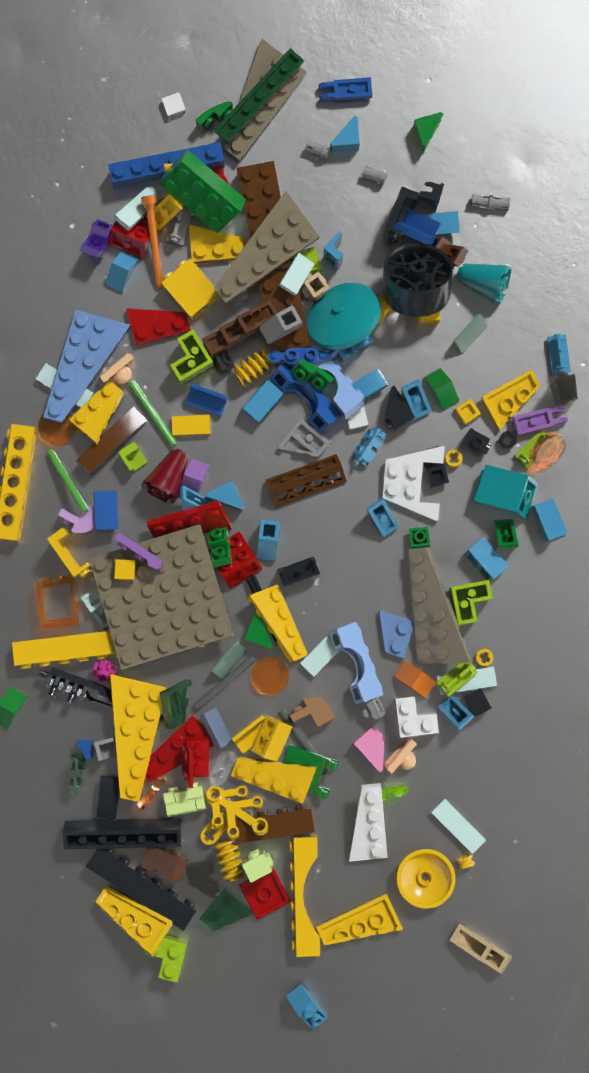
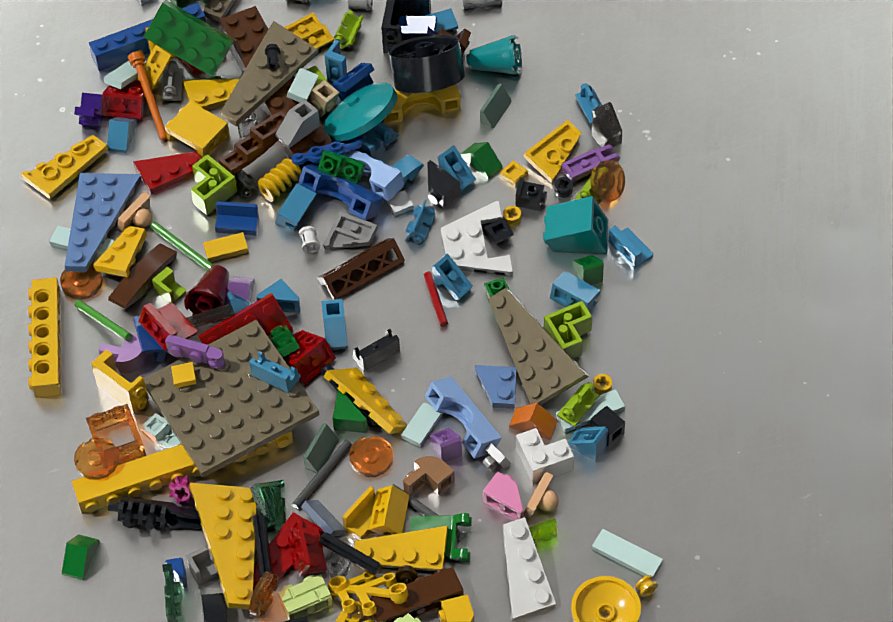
camera: 10 degrees left, 30 degrees down
none -> yellow wing [21,135,108,199]
none -> clear orange tile [74,438,119,480]
none -> bracket [138,303,198,351]
none -> clear smoke axle [186,304,234,328]
none -> dark azure hinge [249,351,300,393]
none -> black axle [253,514,273,579]
none -> black pin [264,44,280,71]
none -> yellow slope [284,12,334,49]
none -> white bush [299,226,320,254]
none -> black axle [319,532,381,575]
none -> blue panel [332,63,375,101]
none -> lime hinge [334,10,364,49]
none -> dark brown plate [395,565,418,584]
none -> red bar [423,271,448,327]
none -> medium lavender slope [428,428,462,462]

